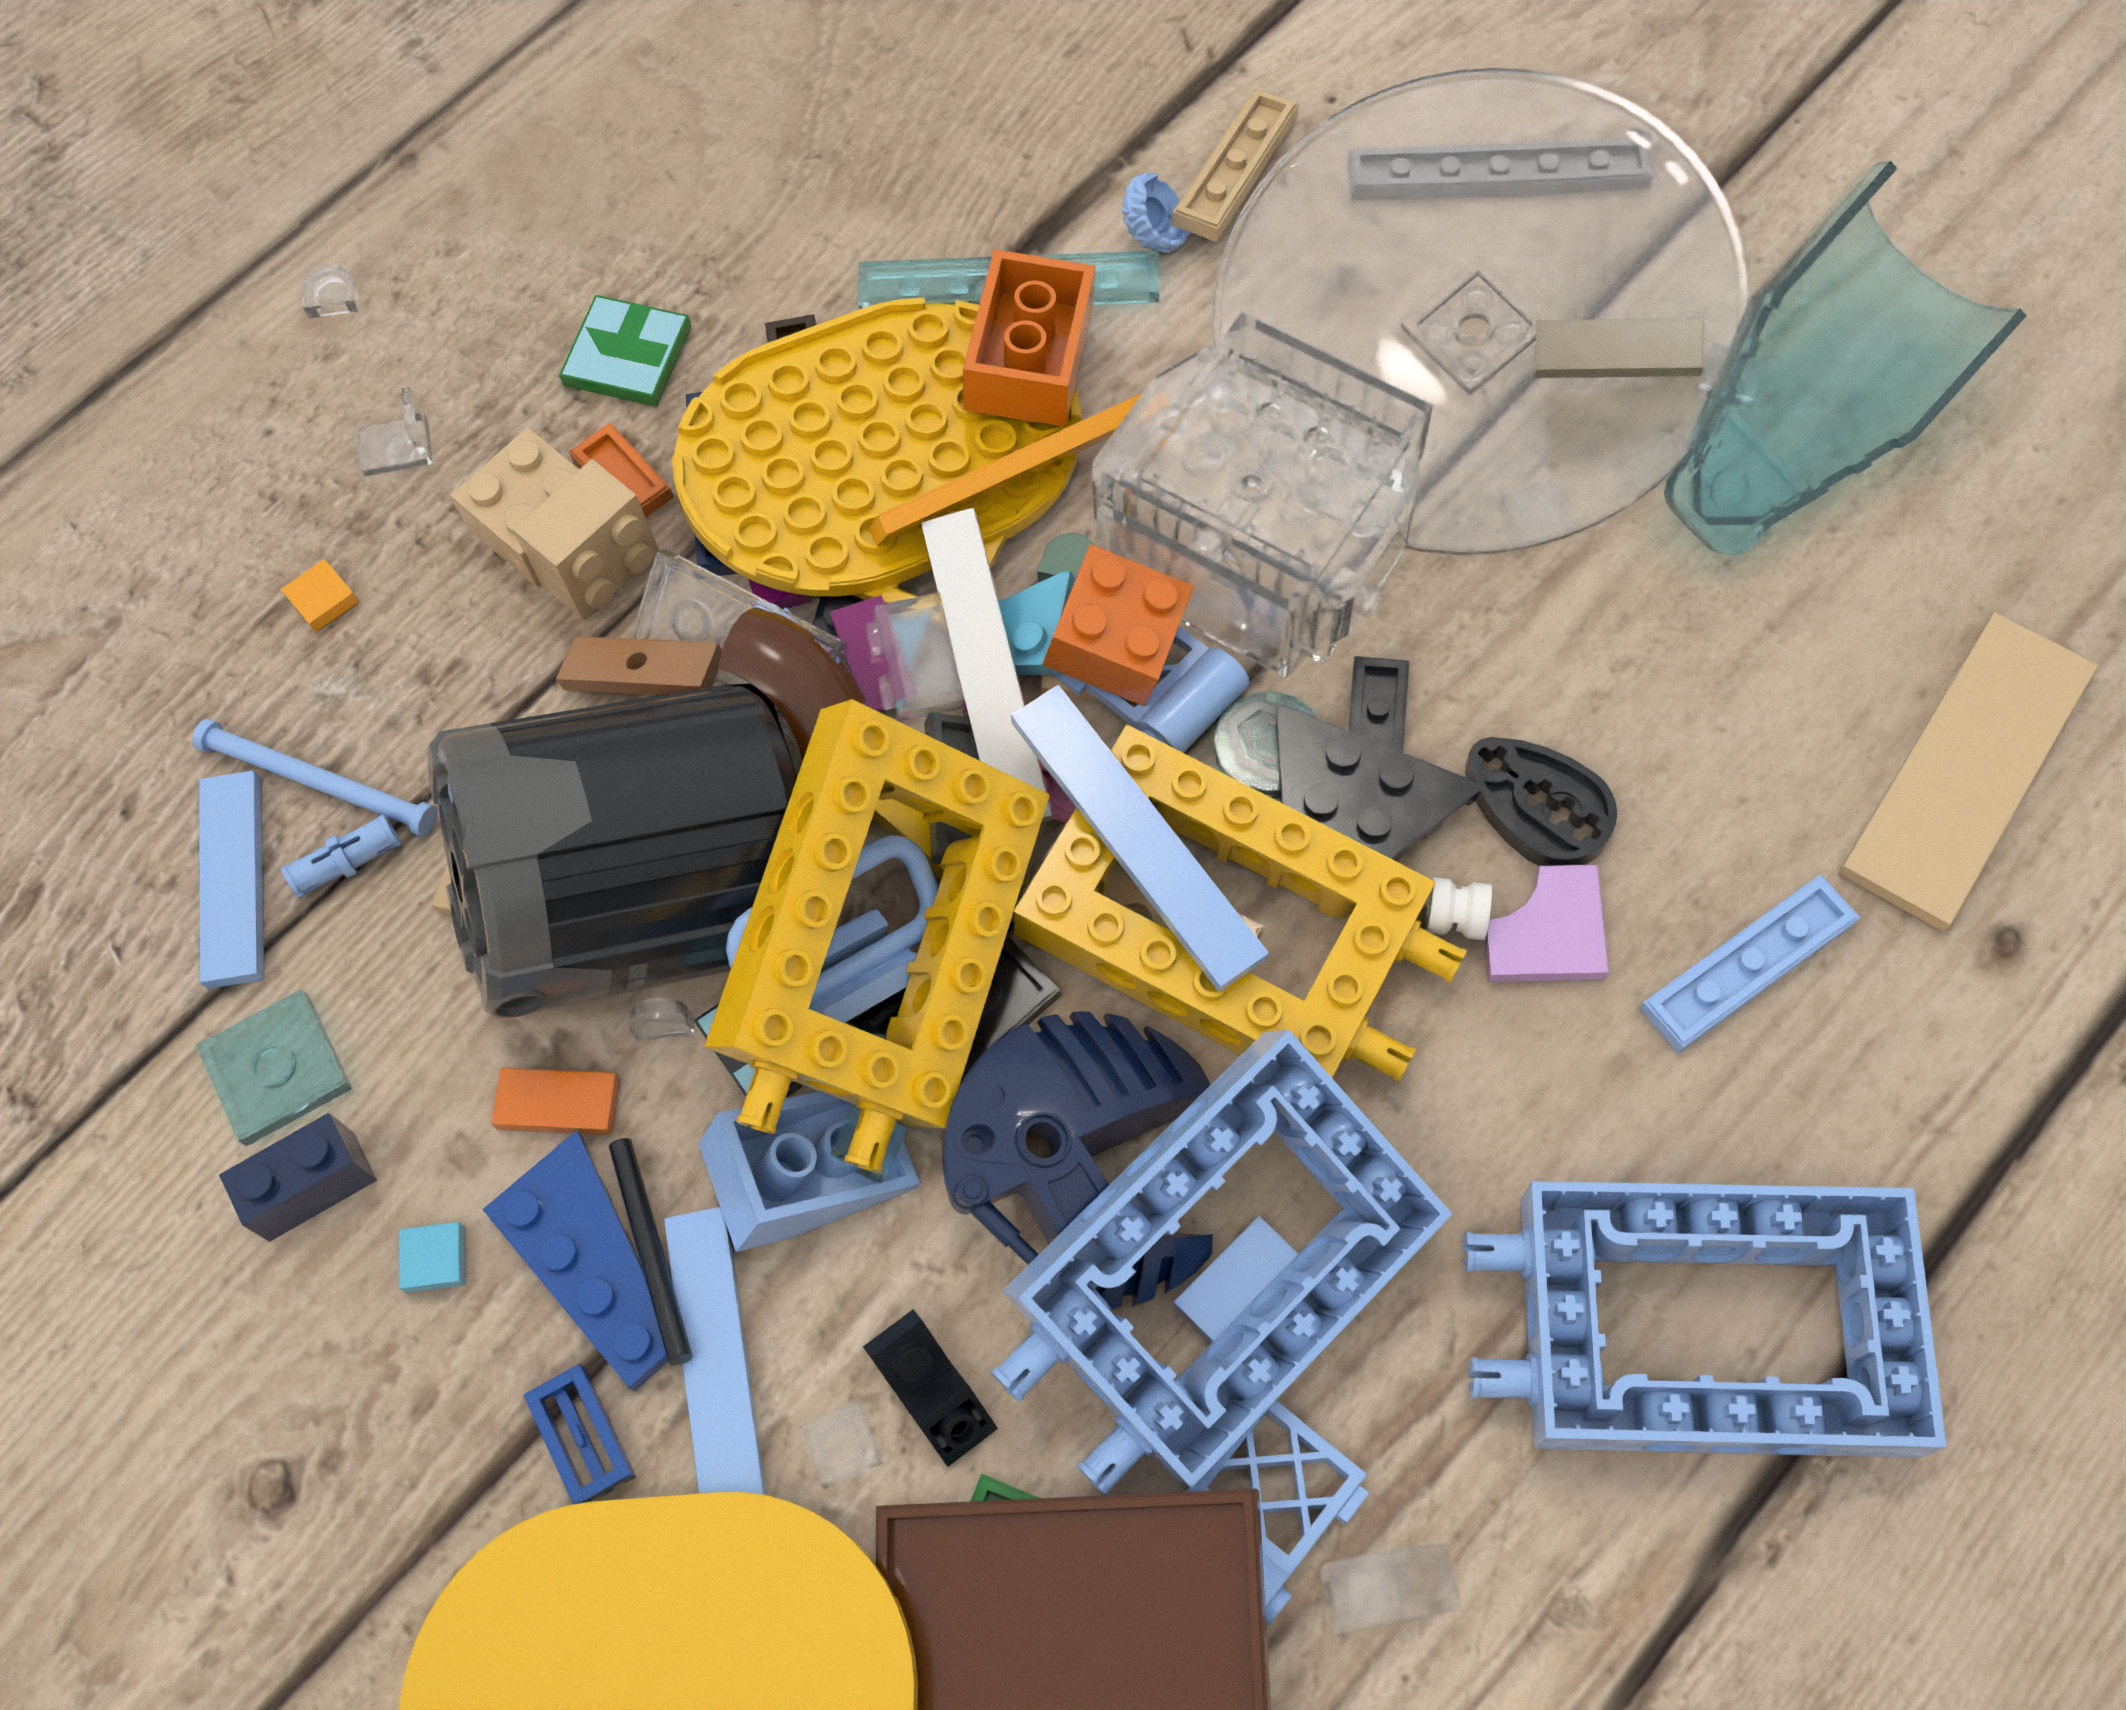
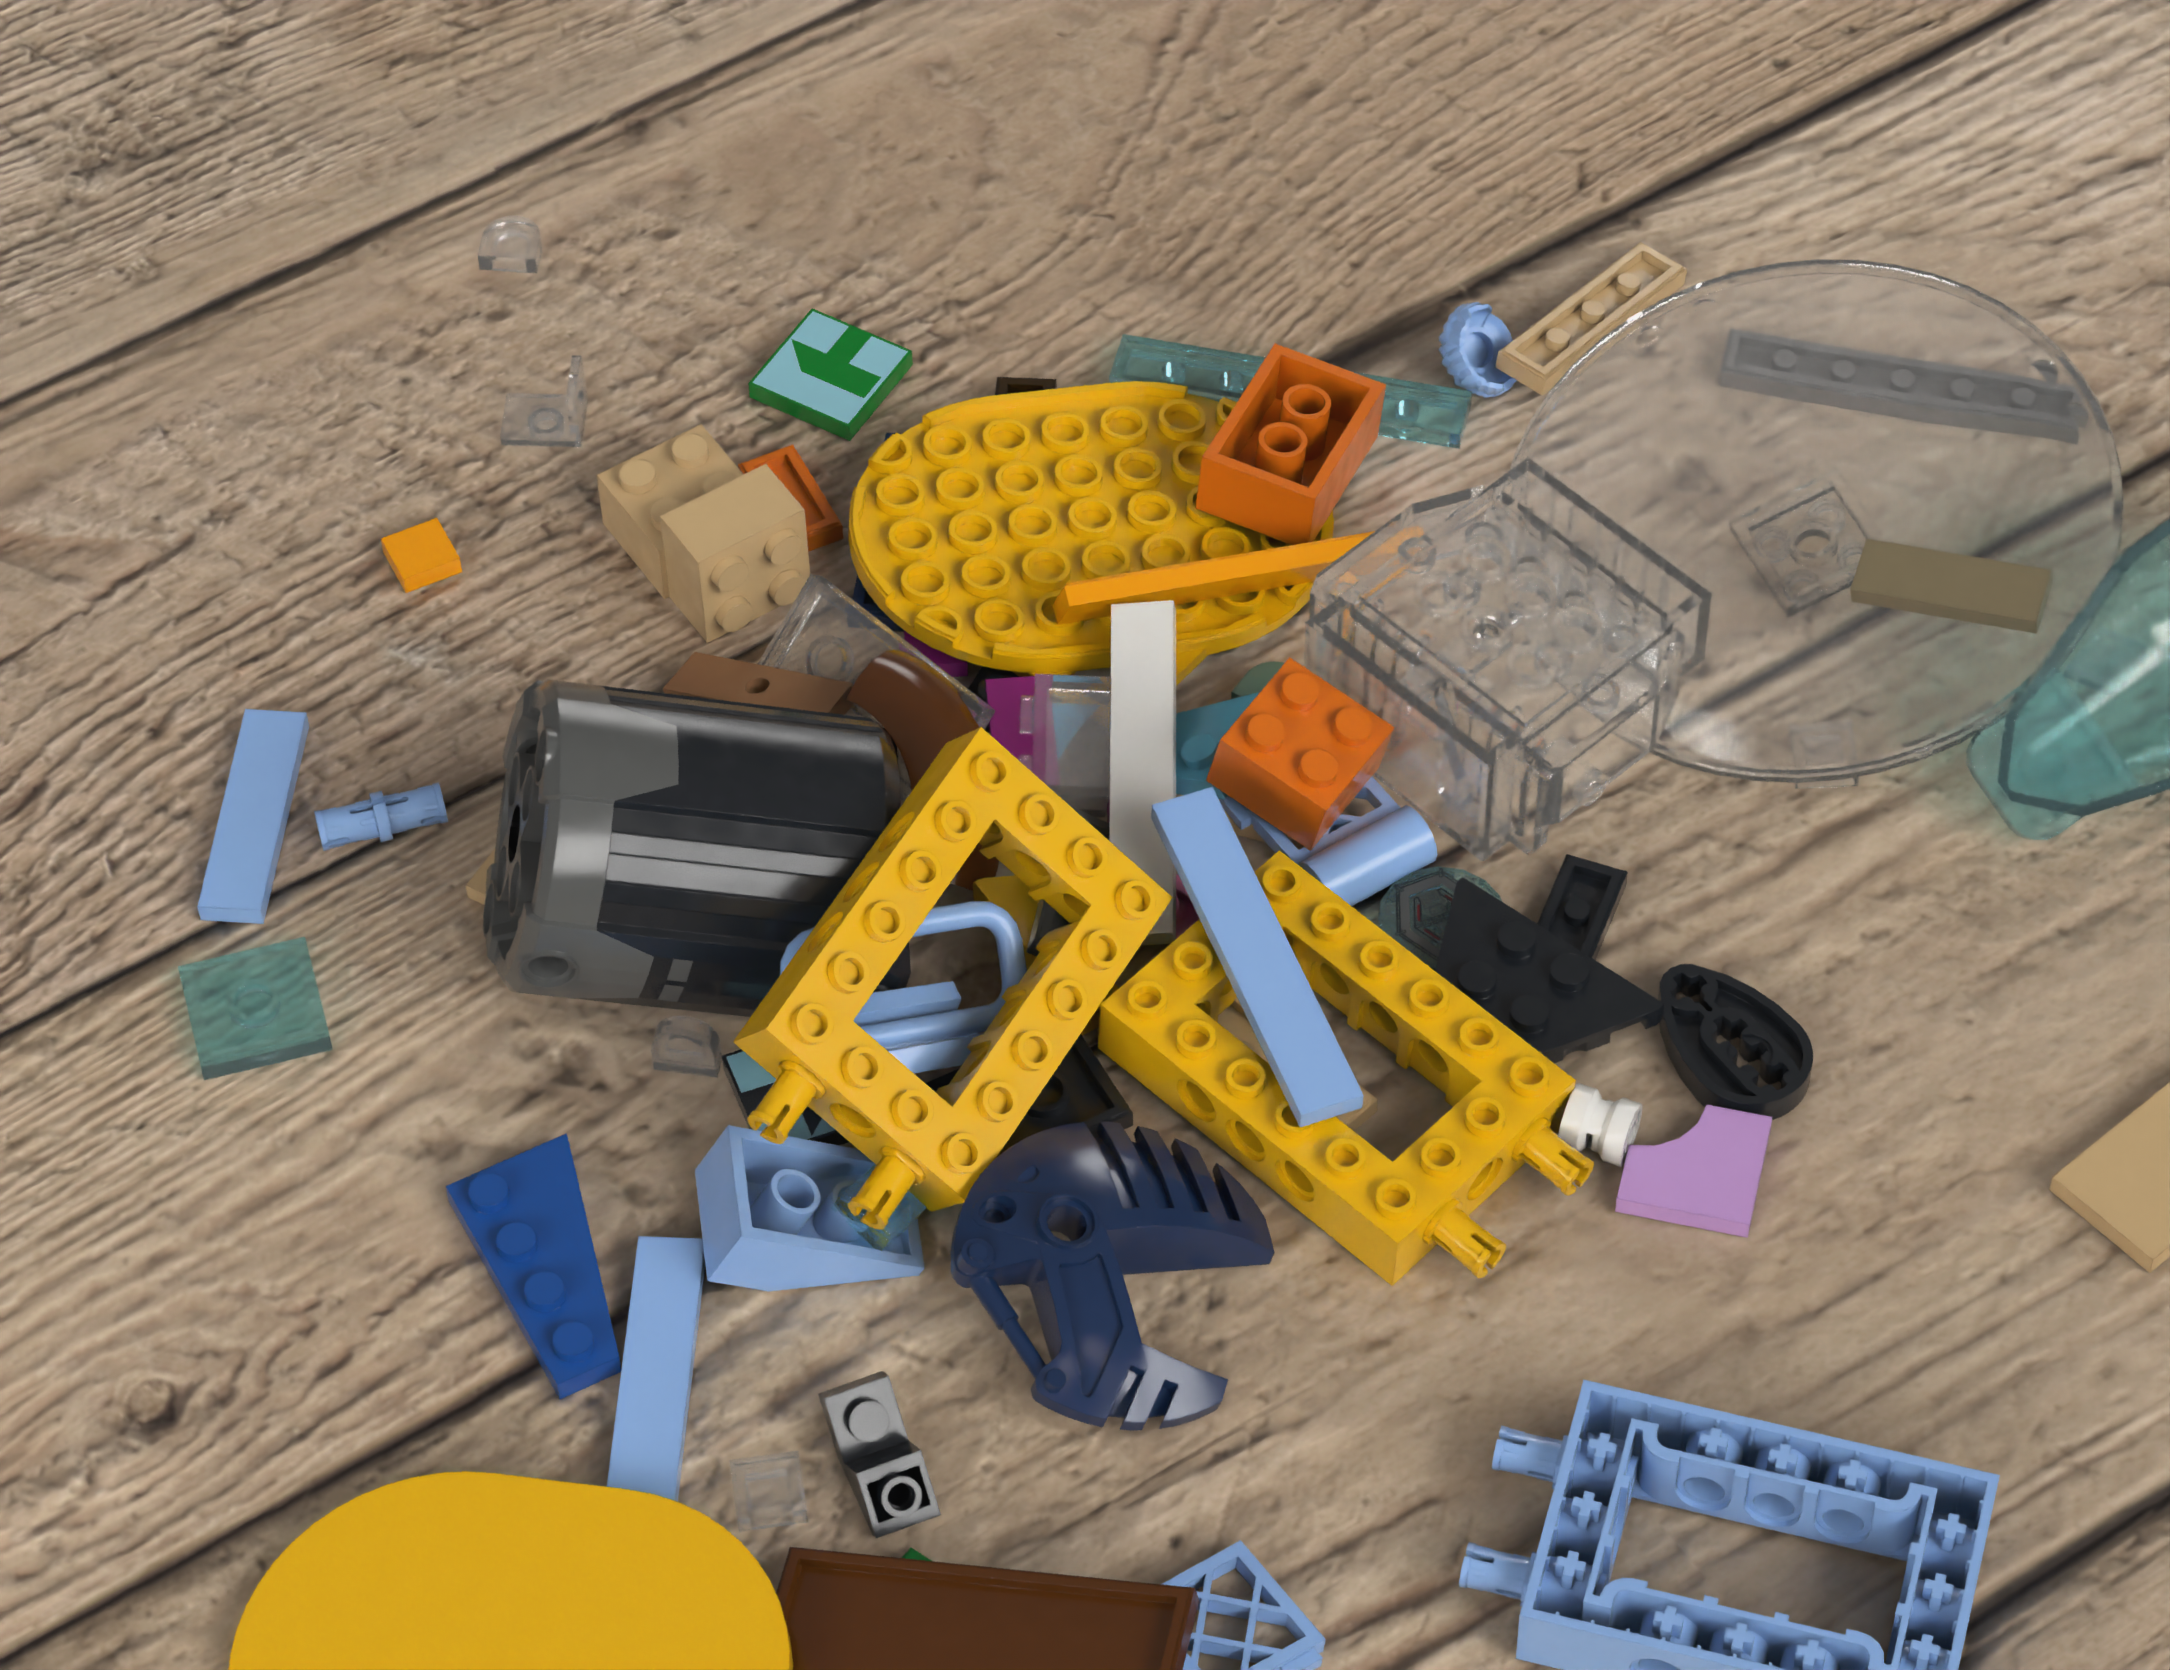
camera: 10 degrees right, 15 degrees down
light blue bar [192,719,438,837] -> none
dark blue brick [219,1113,377,1242] -> none
medium azure tile [399,1222,466,1293] -> none
orange tile [491,1068,620,1135] -> none
blue tile [523,1364,636,1504] -> none
black bar [609,1138,693,1366] -> none
light blue brick [991,1030,1452,1495] -> none
light blue tile [1174,1216,1298,1343] -> none
light blue tile [1639,874,1861,1054] -> none

